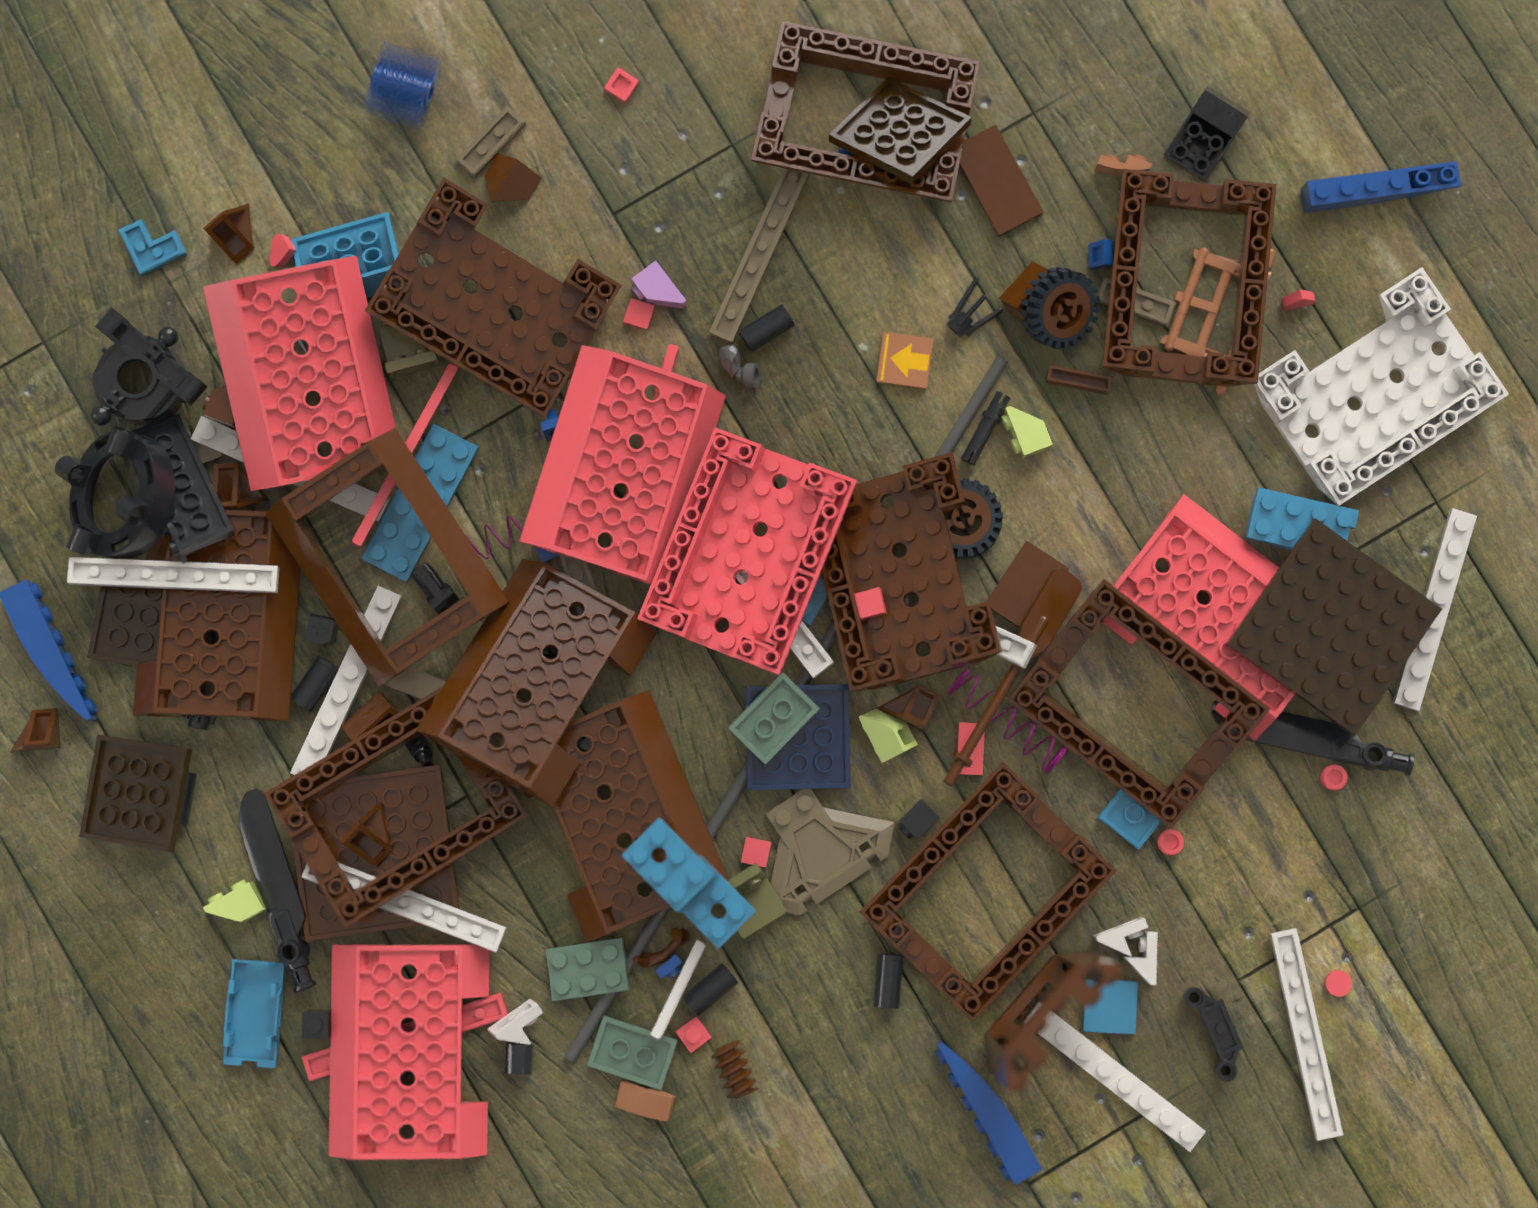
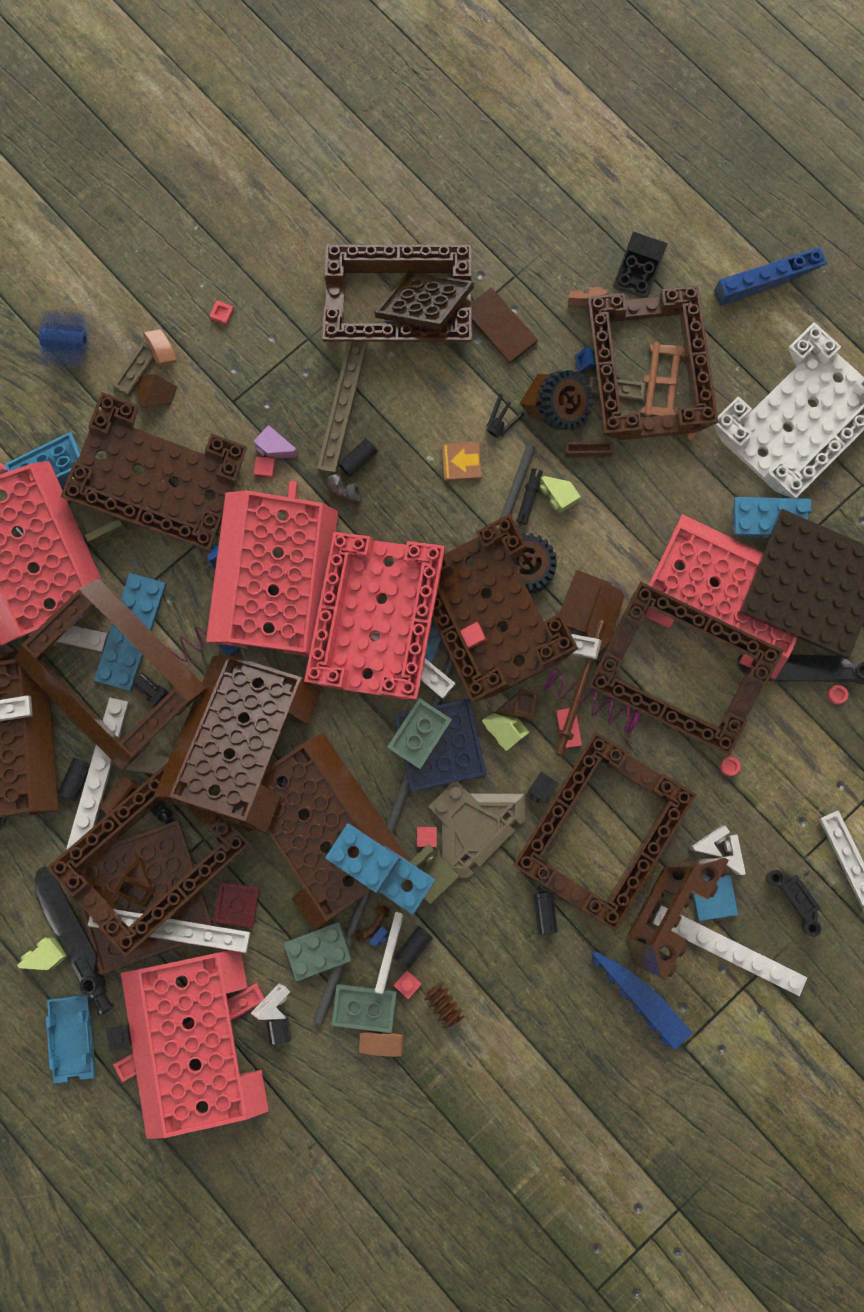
camera: 10 degrees left, 5 degrees down
black piece [306,614,339,646] -> none
coral tile [352,363,458,549] -> none
dark azure tile [1097,789,1161,850] -> none
coral tile [1281,290,1316,310] -> none
none -> nougat slope [144,329,177,366]
none -> dark red plate [213,882,260,927]

